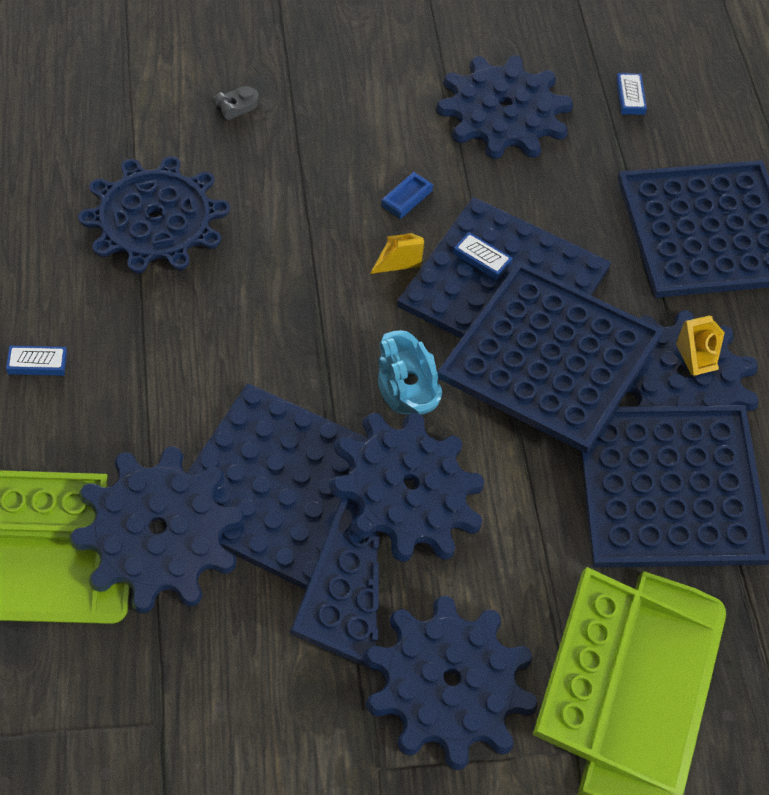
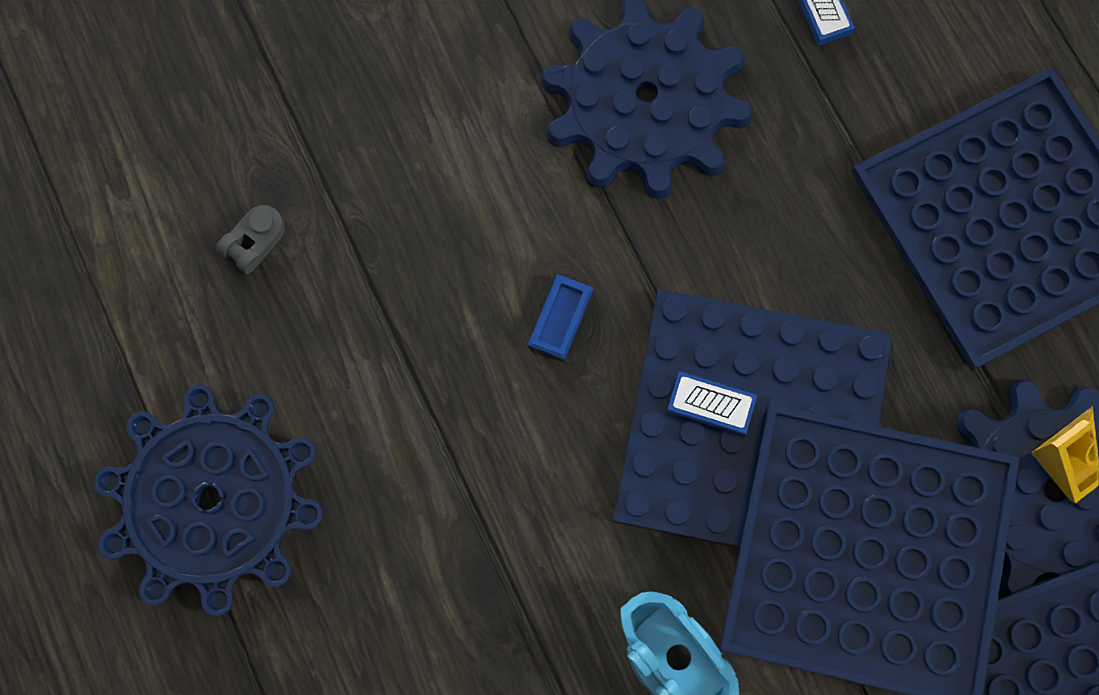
camera: 10 degrees left, 20 degrees up
yellow slope [370,233,424,274] -> none

